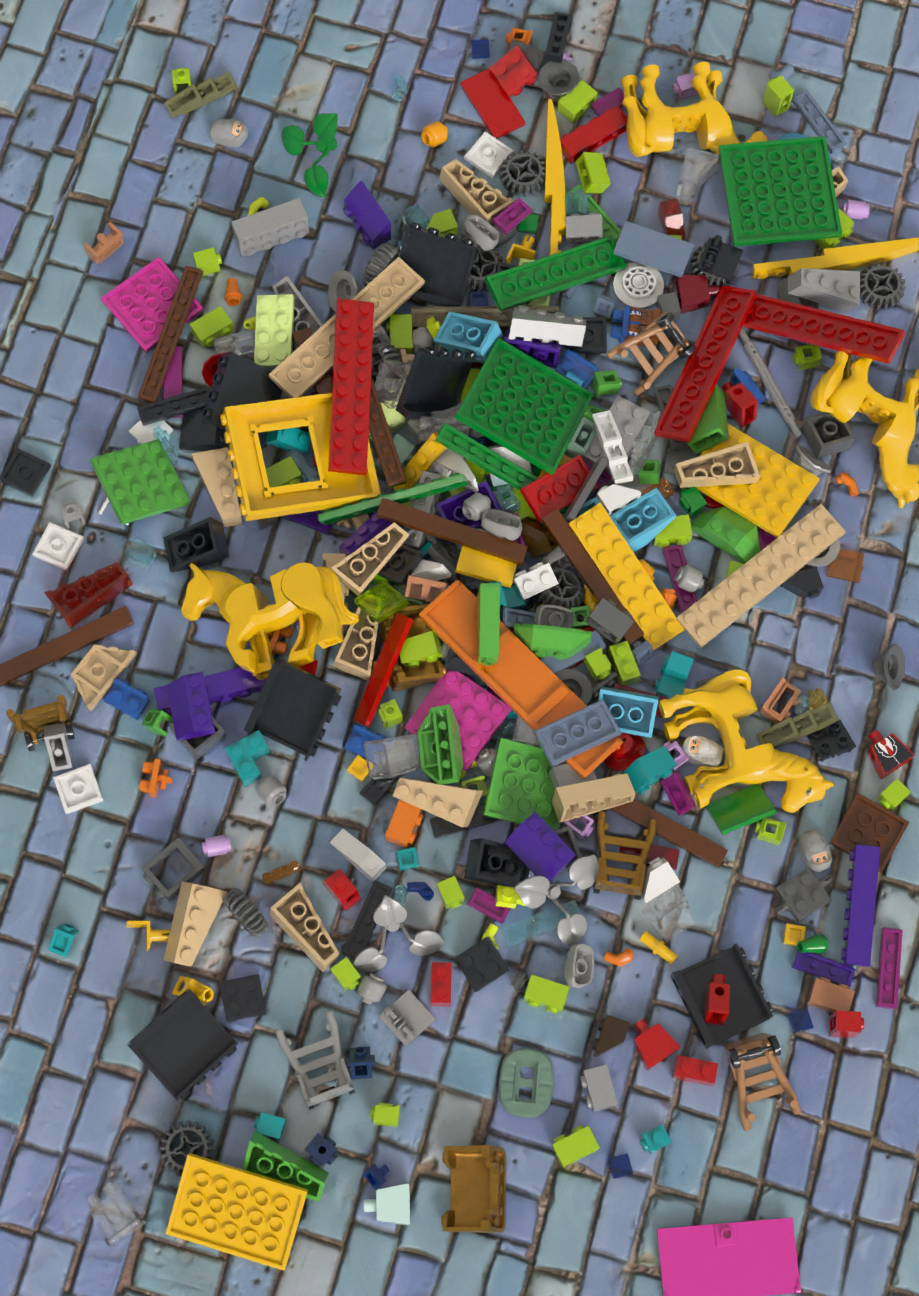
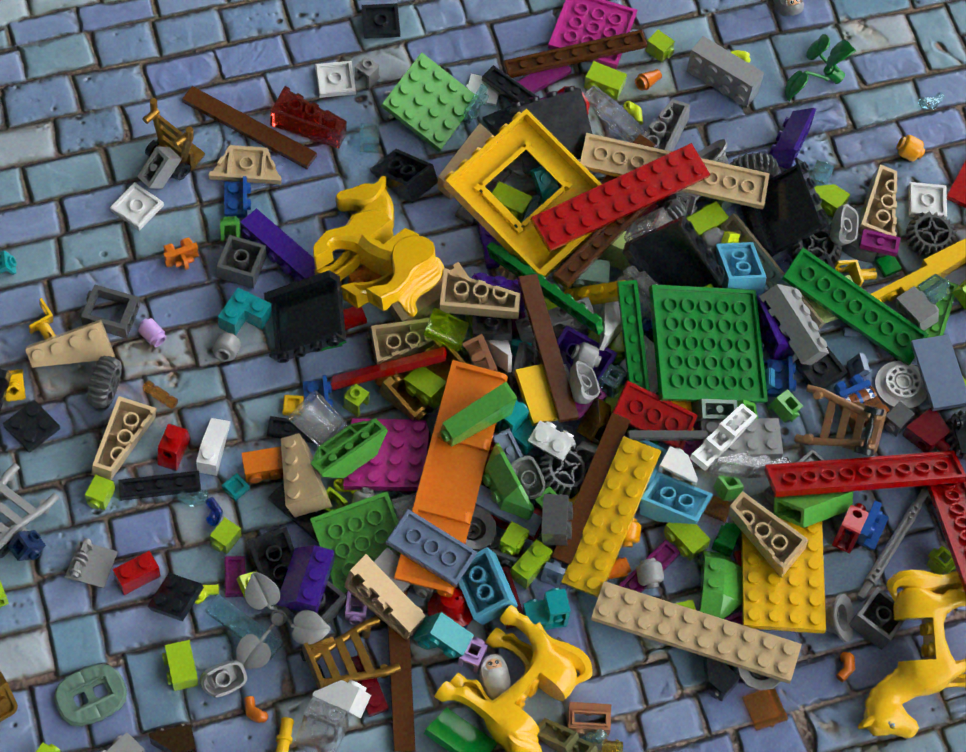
camera: 55 degrees right, 10 degrees down
dark purple slope [166,672,215,741] -> none
yellowish green plate [254,294,295,368] -> none
light grey plant [353,895,444,972] -> none
light grey head [357,973,387,1005] -> none
dark grey plate [511,971,529,991] -> none
magenta plate [660,772,697,816] -> none

